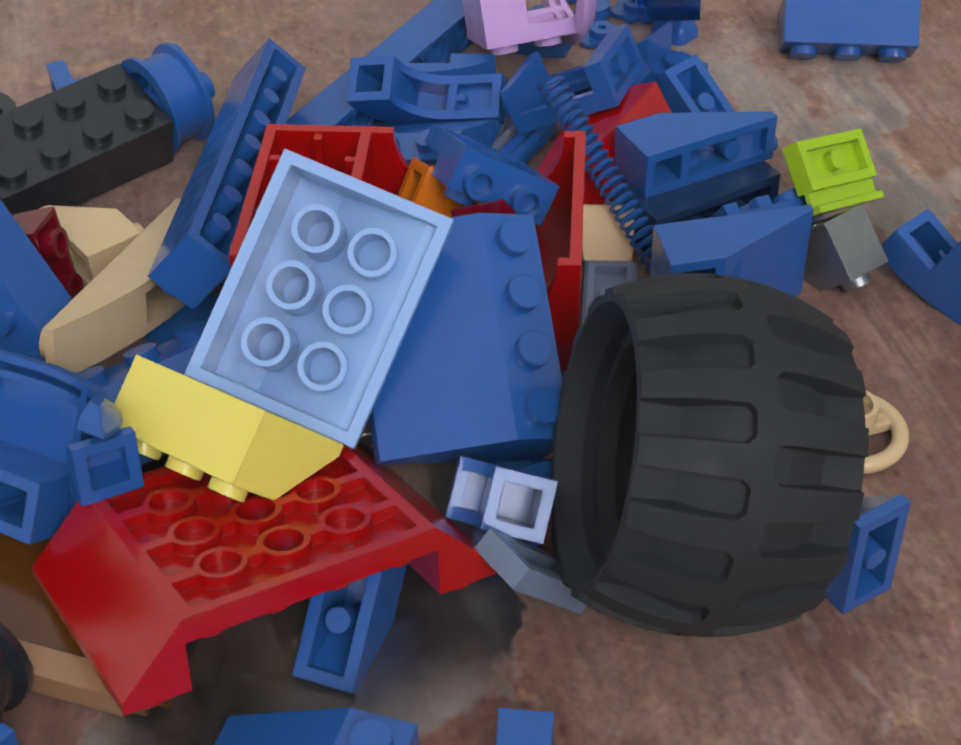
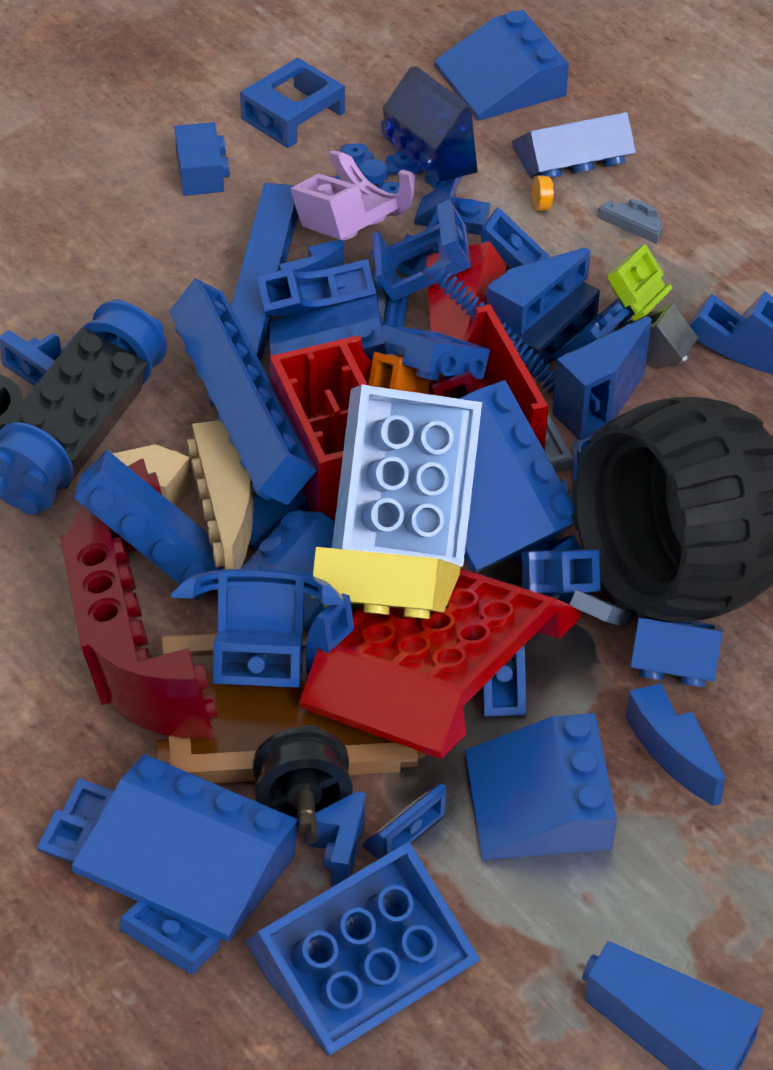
camera: 25 degrees left, 5 degrees up
none -> light orange tile [532,176,554,211]
none -> sand blue tile [597,199,663,244]
none -> blue slope [631,616,723,687]

